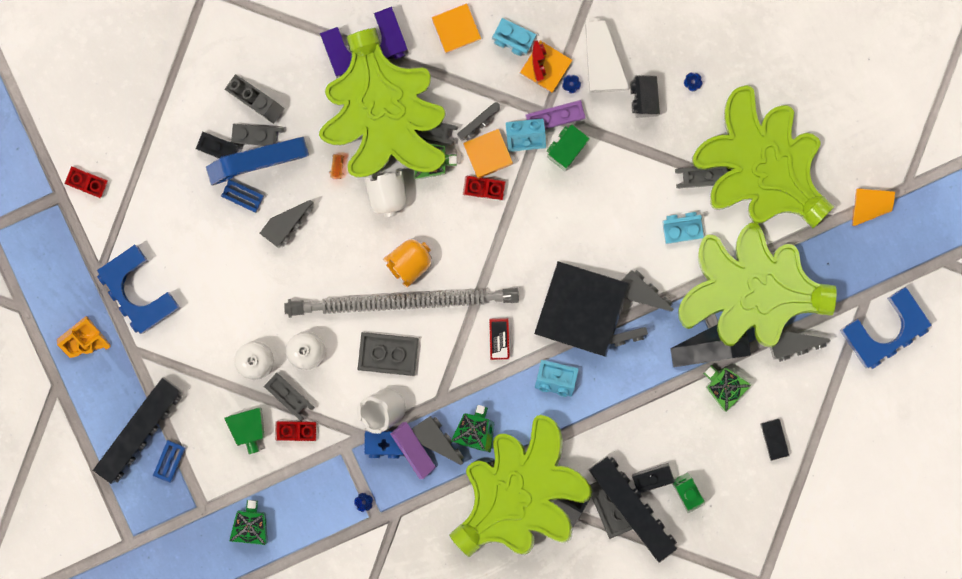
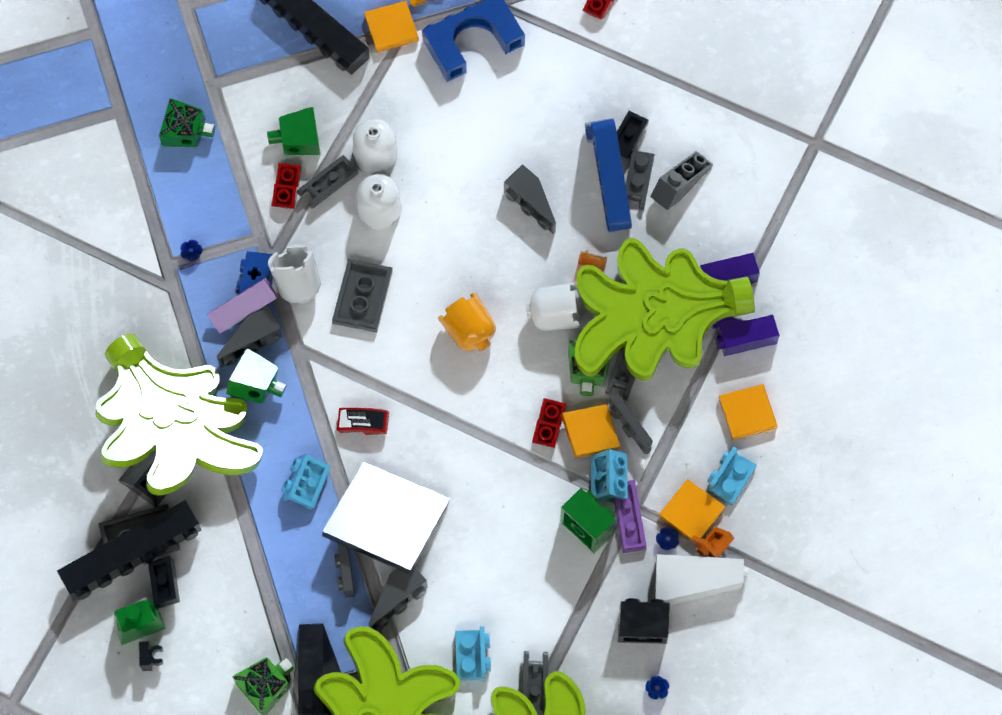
camera: 95 degrees right, 20 degrees down
blue tile [153,440,186,483] -> none
blue tile [221,179,264,213] -> none
light grey hose [284,288,519,318] -> none
red slope [532,40,547,83] -> none
none -> black tile [139,641,164,672]
none -> light orange tile [364,1,419,53]
none -> orange bracket [691,527,734,558]

